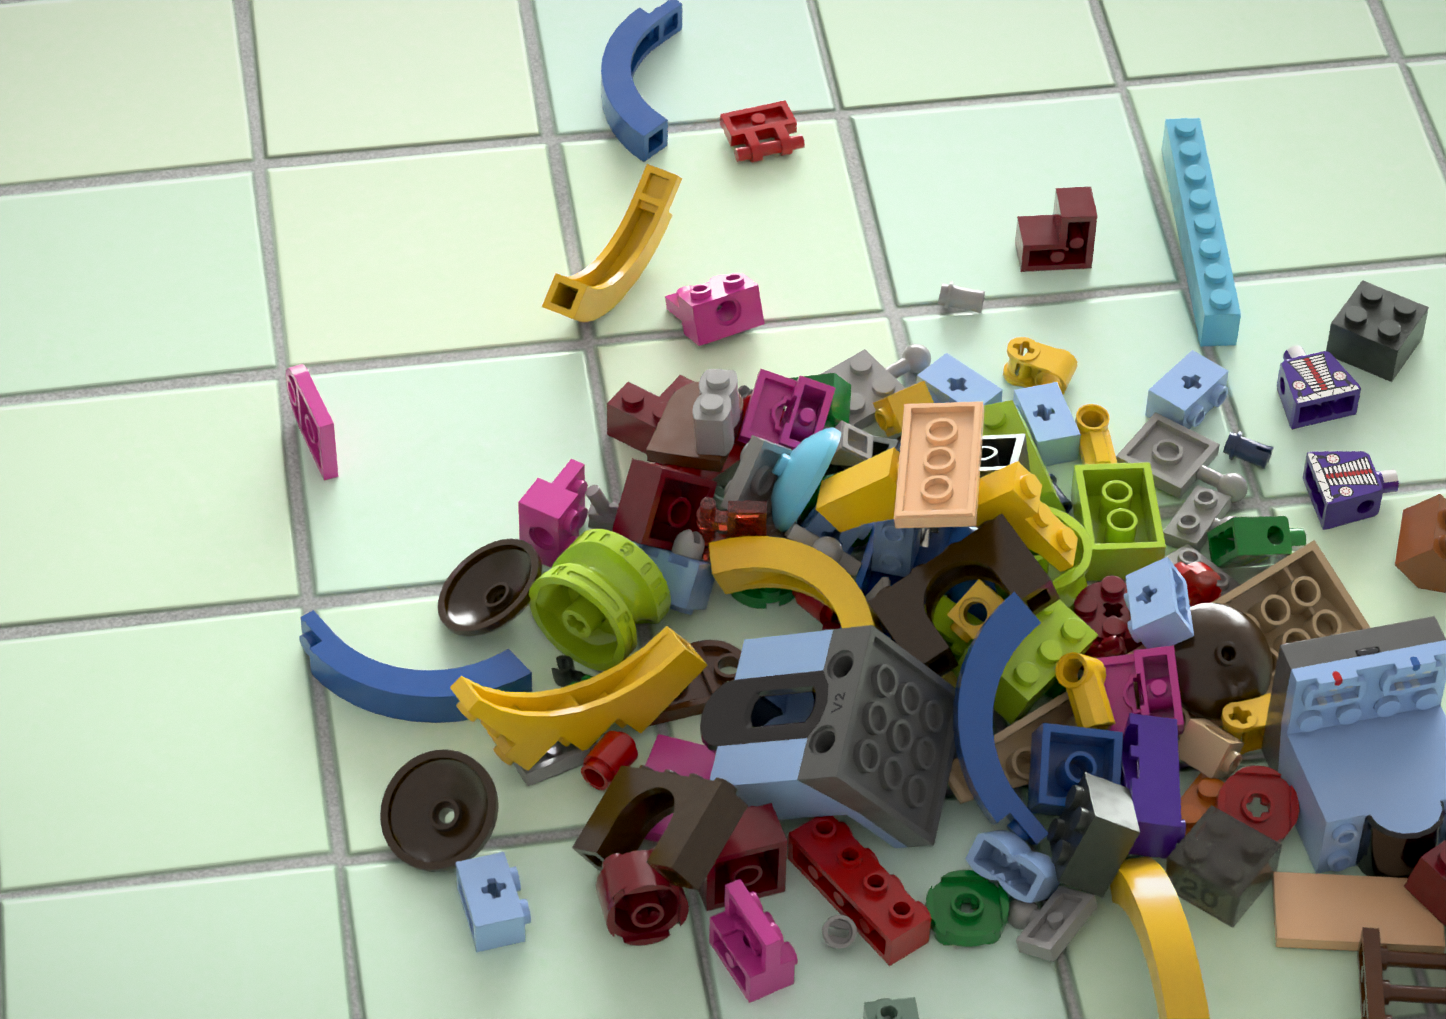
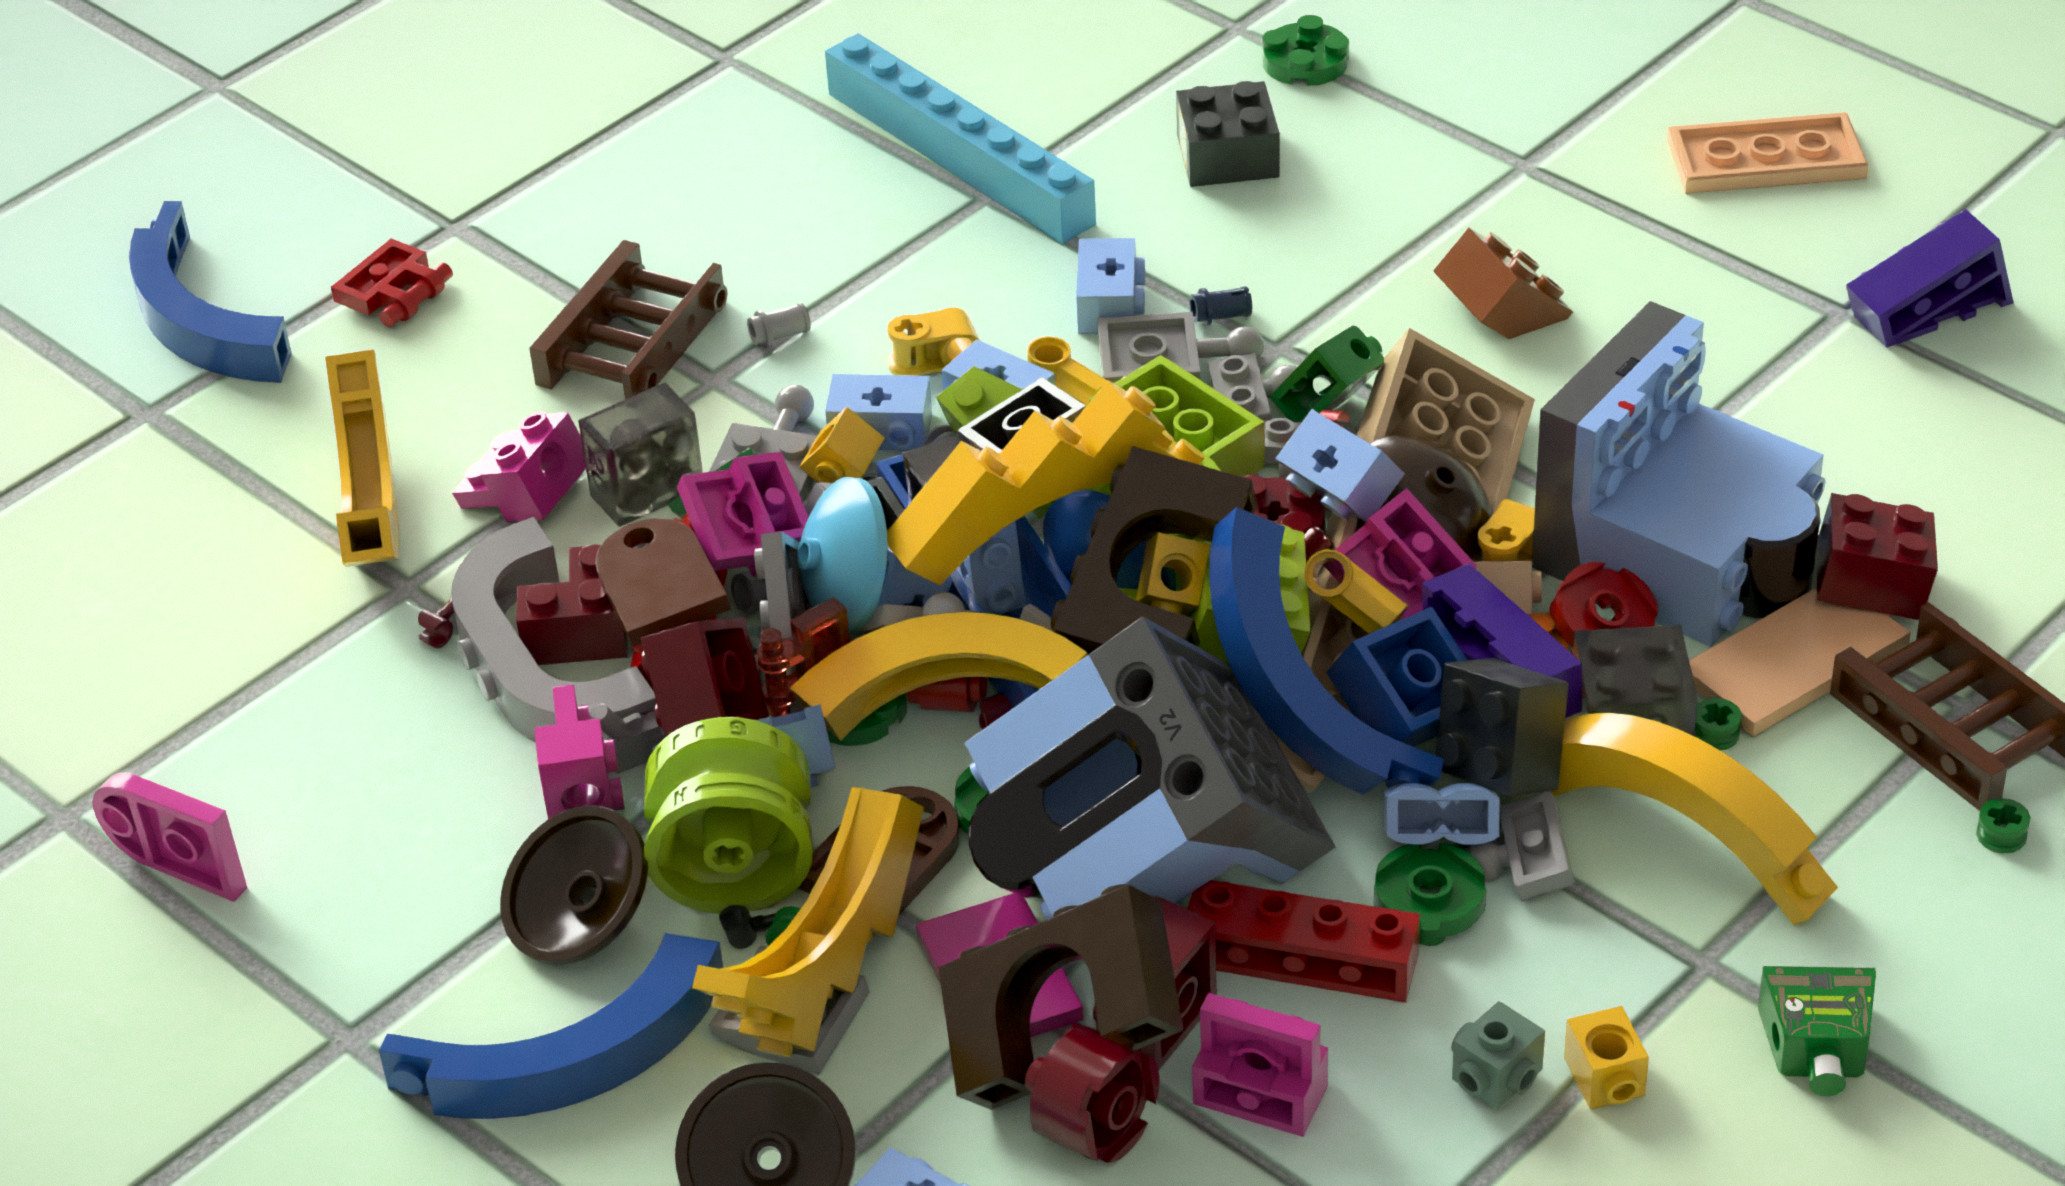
camera: 35 degrees left, 5 degrees down
red brick [581,731,638,790] -> none
light grey hinge [671,530,705,560] -> none
light grey brick [693,369,740,456] -> none
light grey hinge [822,915,857,949] -> none
light nougat tile [894,401,984,529] -> none
dark red brick [1015,186,1098,272] -> none
dark purple torso [1277,346,1361,429] -> none
dark purple torso [1302,451,1399,530] -> none
none -> dark red hand [418,598,454,649]
none -> light grey arch [451,517,656,742]
none -> reddish brown fence [529,240,728,412]
none -> clear smoke brick [578,382,703,527]
none -> green bush [1691,698,1742,751]

